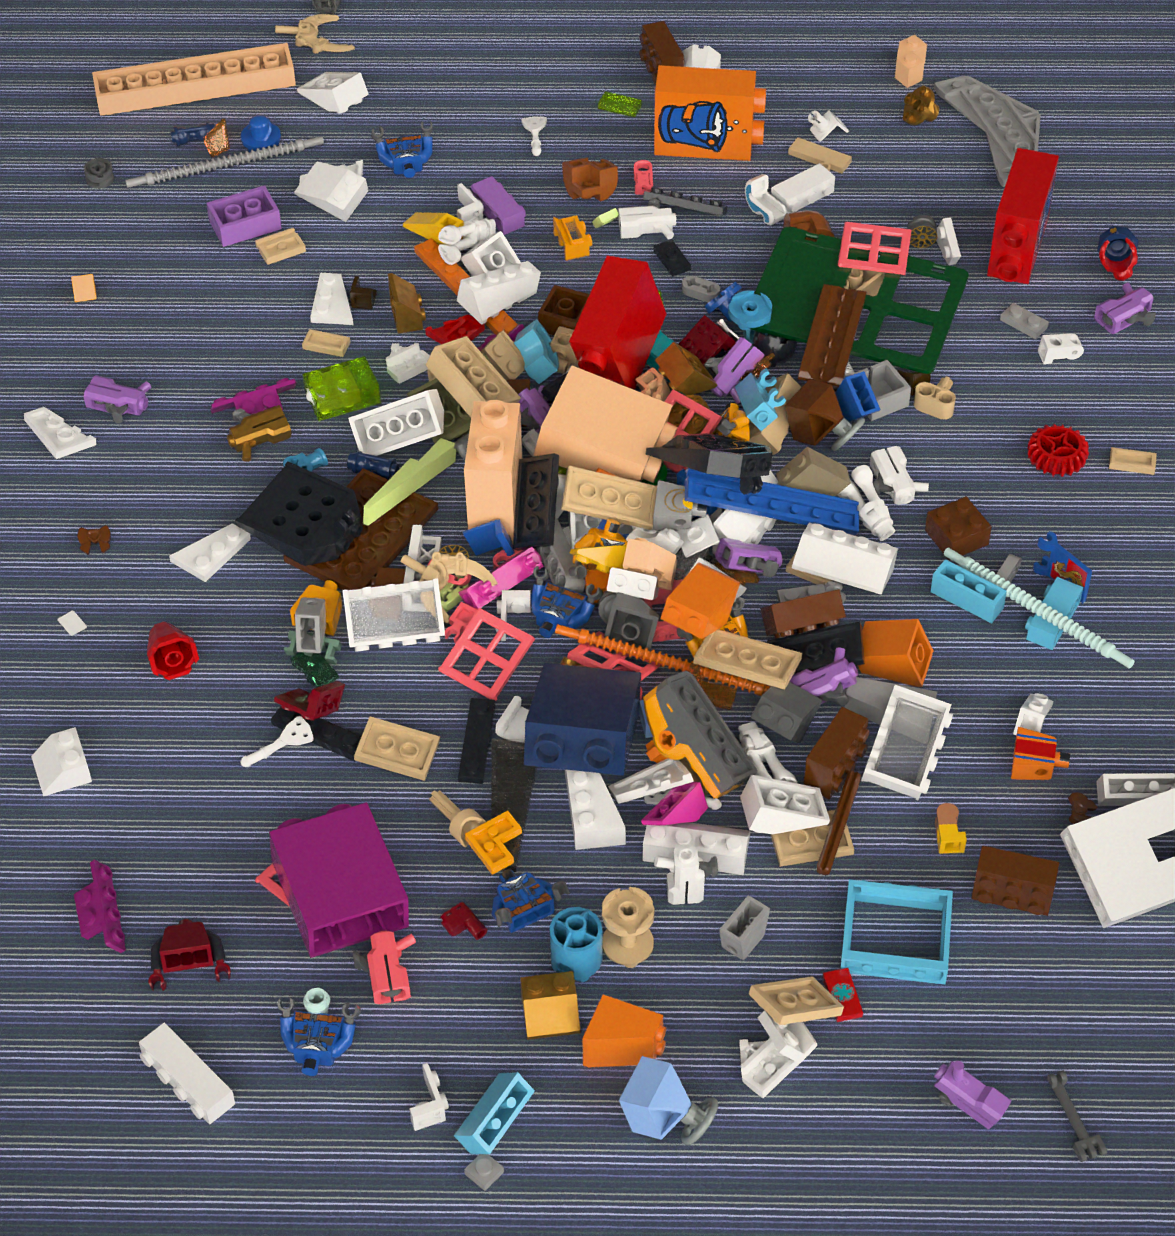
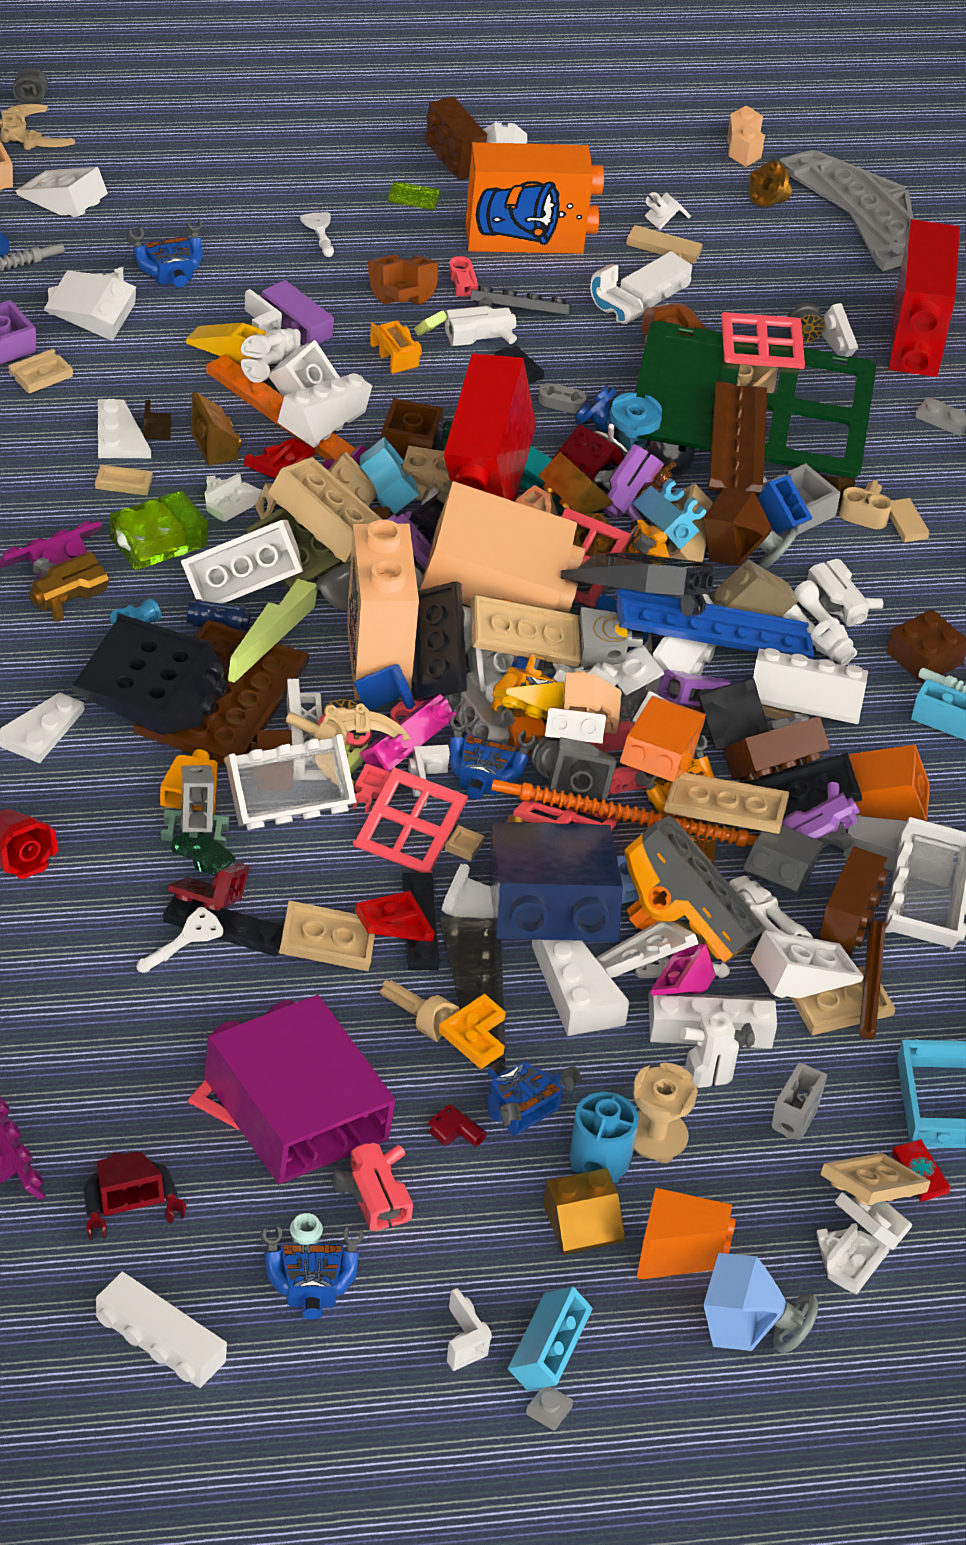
camera: 15 degrees left, 5 degrees down
none -> red wing [354,891,435,942]
none -> tan tile [445,825,485,861]
none -> black brick [698,677,770,750]
none -> tan tile [889,498,929,542]

